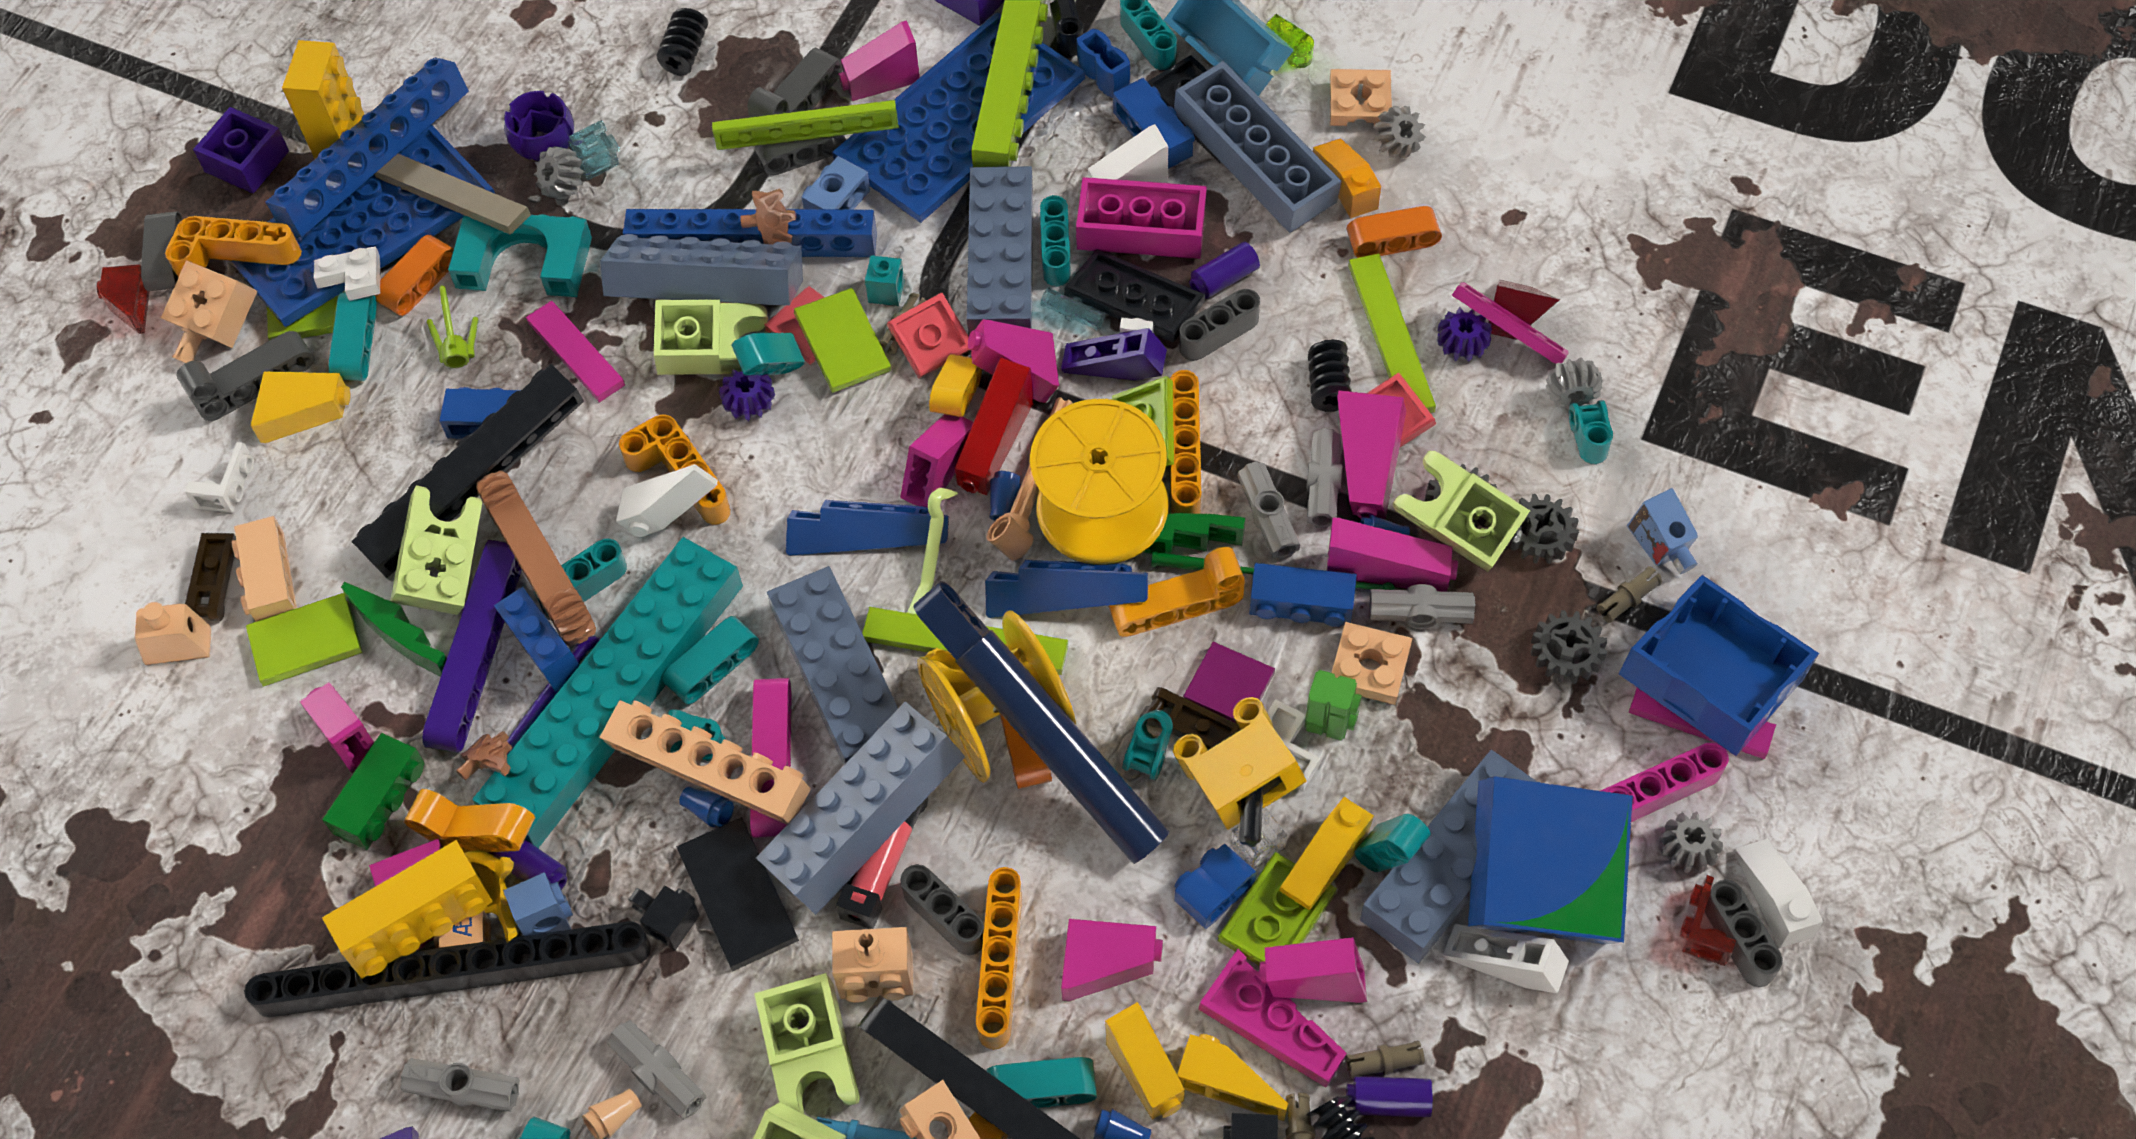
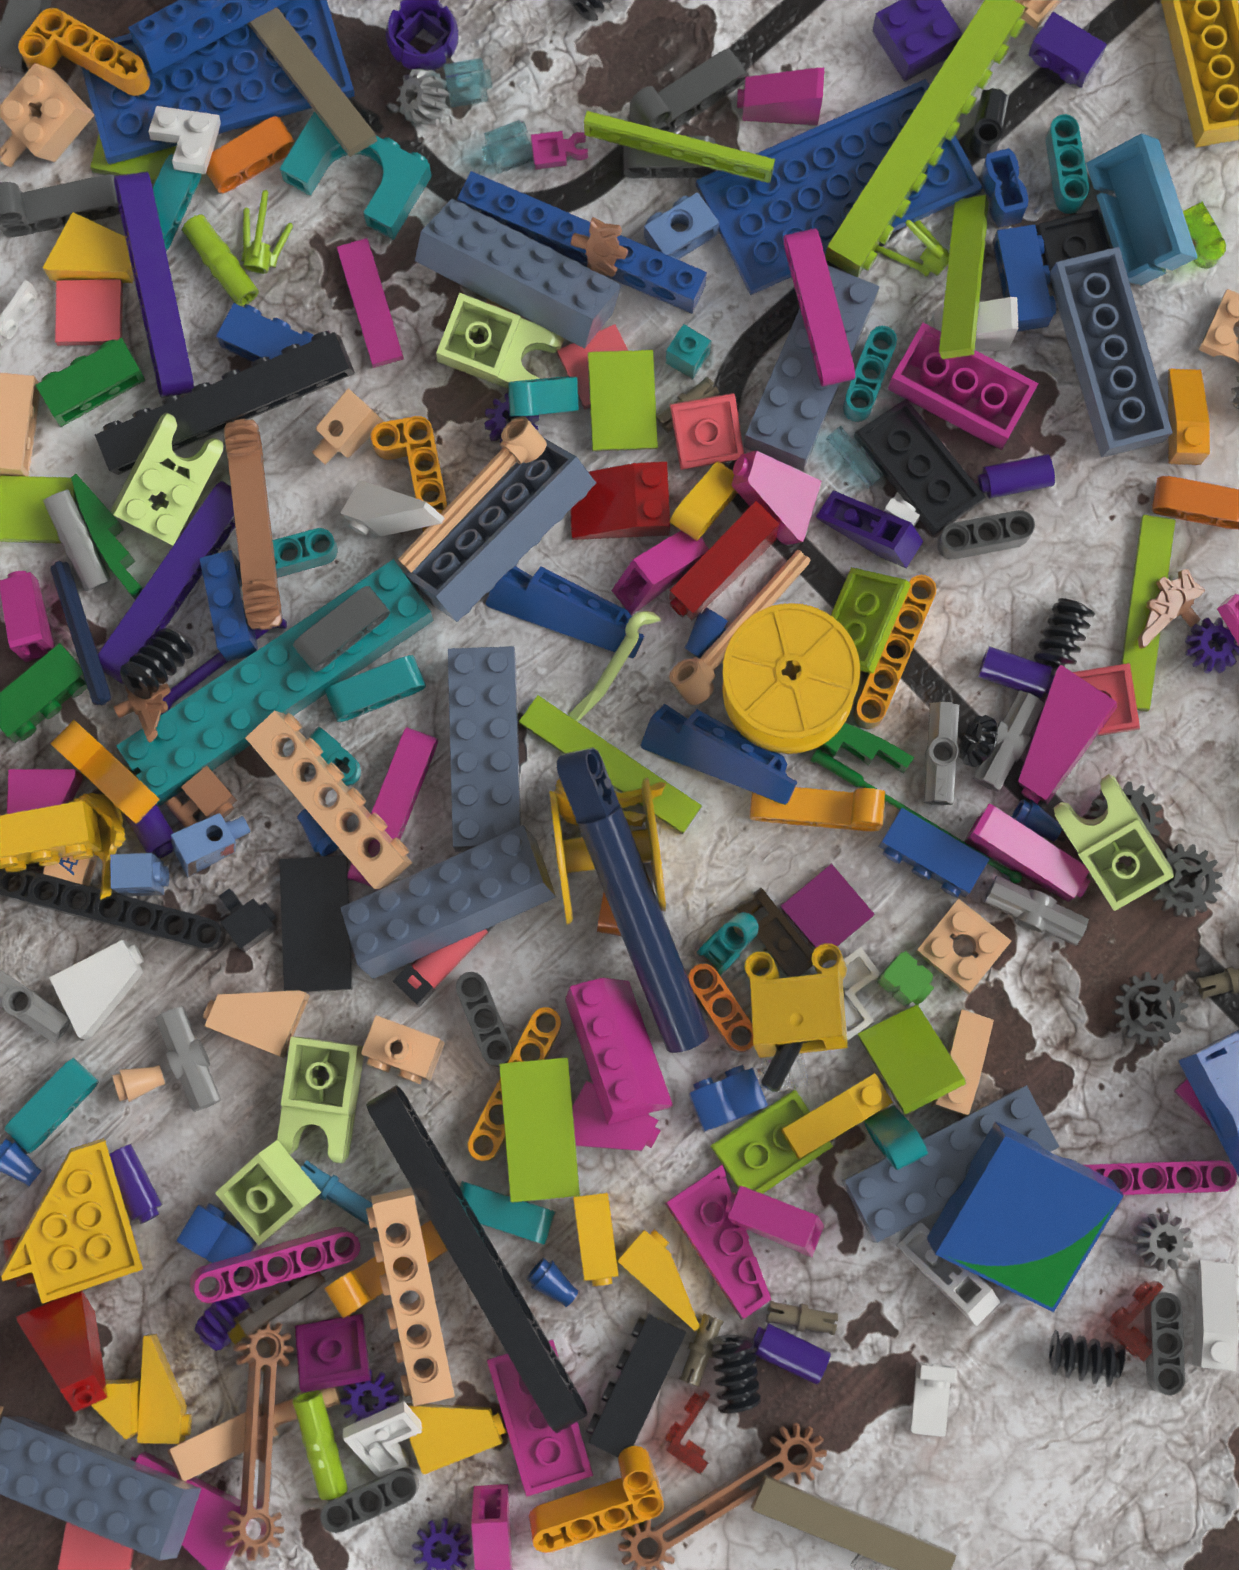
camera: 20 degrees right, 20 degrees up
none -> green brick [36,337,146,427]
none -> light grey axle [43,490,111,592]
none -> white slope [49,940,144,1040]
none -> dark blue axle [50,561,111,706]
none -> coral tile [55,279,123,346]
none -> dark purple beam [114,172,194,398]
none -> black piece [120,628,194,699]
none -> nougat brick [165,766,237,828]
none -> medium blue torso [171,813,251,878]
none -> lime axle [182,214,259,306]
none -> light nougat slope [203,990,310,1058]
none -> dark grey beam [293,586,390,672]
none -> light nougat torso [311,388,385,465]
none -> light nougat piece [397,416,547,573]
none -> sand blue brick [405,438,596,622]
none -> clear light blue brick [481,120,533,174]
none -> lime tile [499,1057,580,1202]
none -> dark pink plate [531,131,588,170]
none -> dark pink slope [565,977,673,1125]
none -> red slope [571,462,670,540]
none -> orange beam [688,964,753,1053]
none -> dark pink beam [783,228,855,387]
none -> lime tile [858,1005,966,1115]
none -> lime plant [875,220,949,277]
none -> white bracket [911,1362,956,1437]
none -> light nougat slope [931,1009,994,1117]
none -> lime tile [939,195,989,359]
none -> black gear [959,715,998,767]
none -> dark purple brick [978,646,1055,698]
none -> black piece [1049,1330,1126,1388]
none -> piece [1138,569,1205,649]

